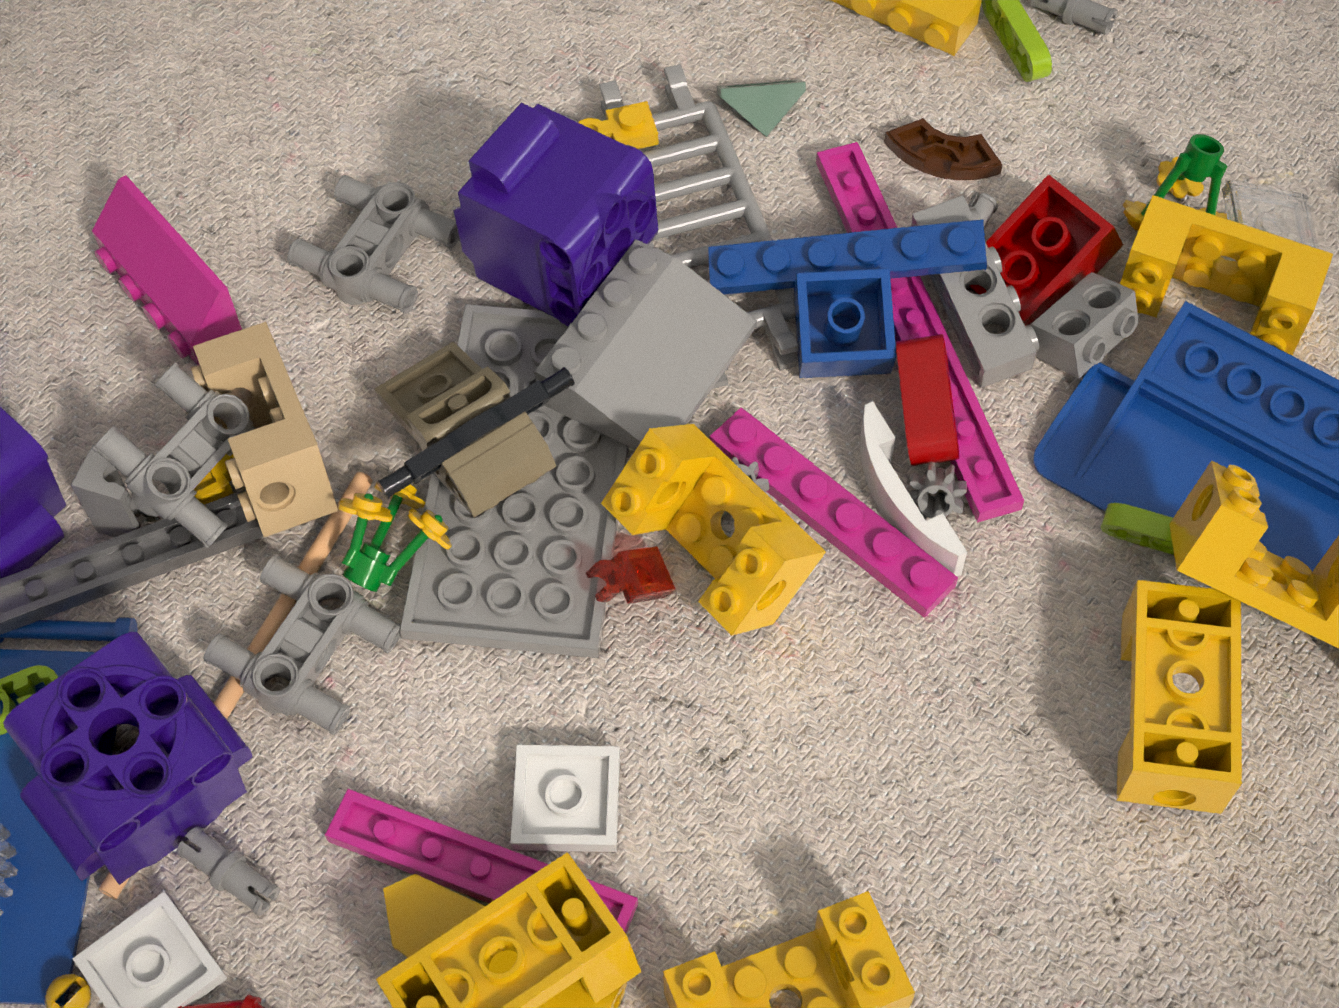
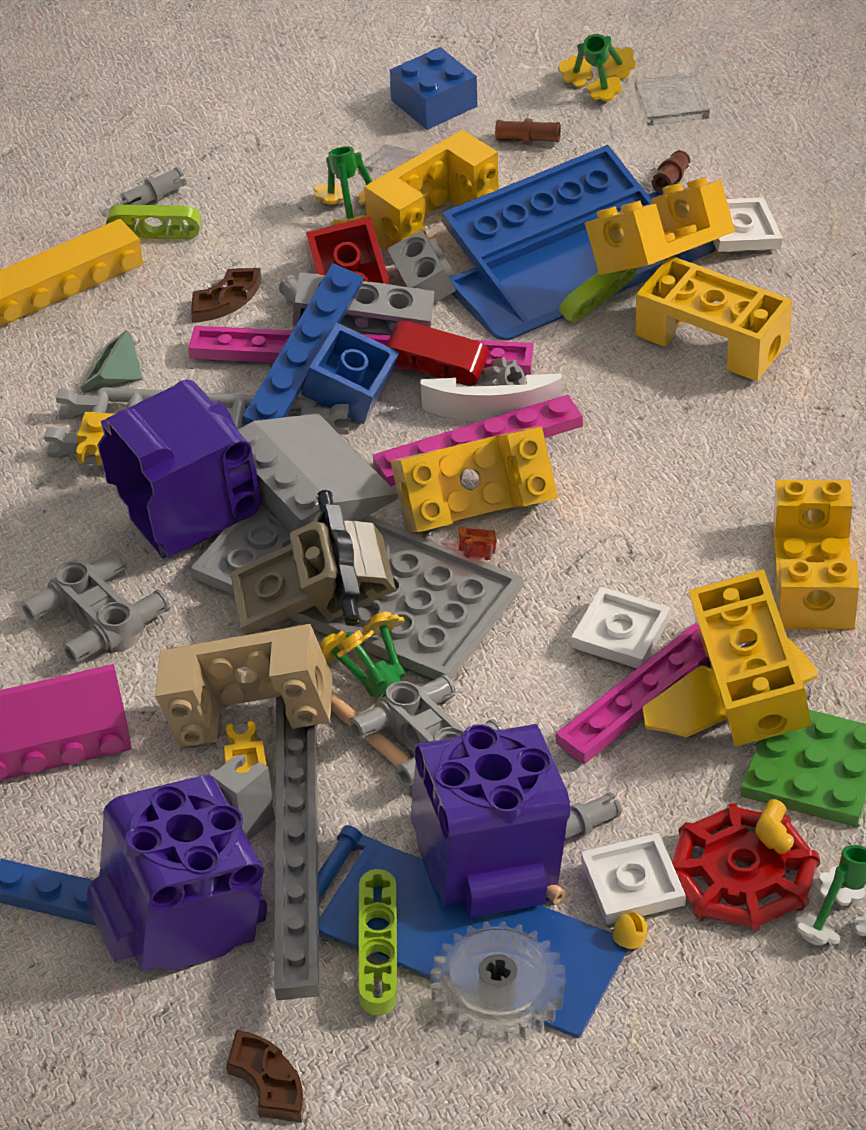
camera: 65 degrees left, 15 degrees down
light grey piece [92,362,256,548] -> none

